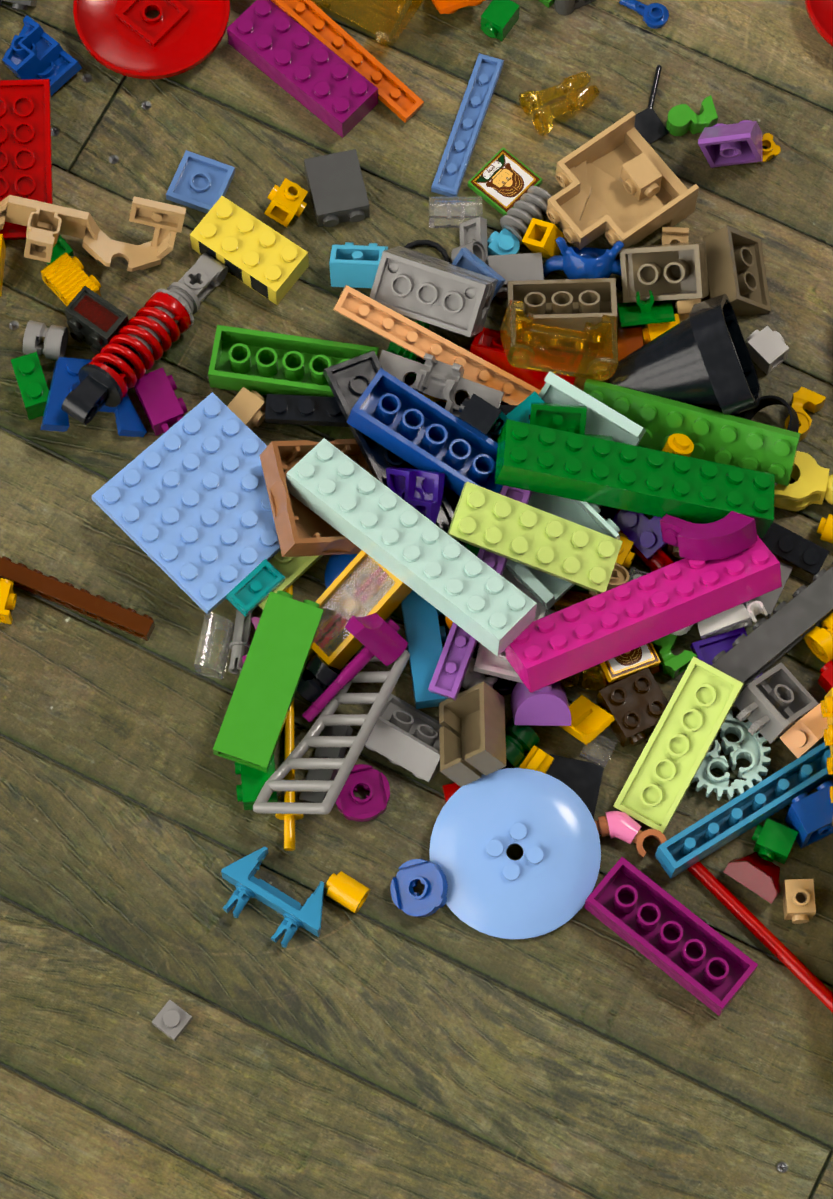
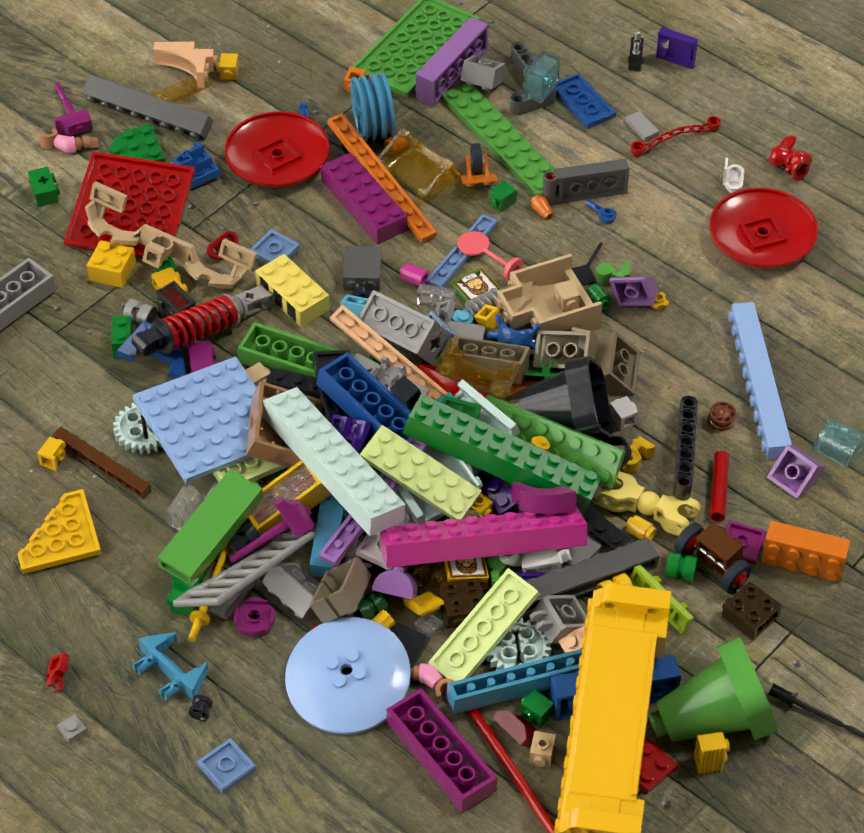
camera: 15 degrees right, 20 degrees down
teal plate [226,559,286,617] -> none
yellow brick [264,178,308,227] -> none
yellow brick [325,871,371,914] -> none
plate [390,859,448,917] -> none
clear yellow piece [519,72,600,136] -> none
none -> yellow plate [18,489,101,574]
none -> red plate [46,652,70,692]
none -> light aqua gear [113,403,163,454]
none -> black wheel [188,695,213,721]
none -> medium blue tile [196,738,257,794]
none -> red plate [207,231,238,260]
none -> black wheel [352,281,371,299]
none -> dark pink brick [400,263,429,288]
none -> coral piece [457,231,524,281]
none -> orange cone [530,194,554,220]
none -> green brick [586,284,612,310]

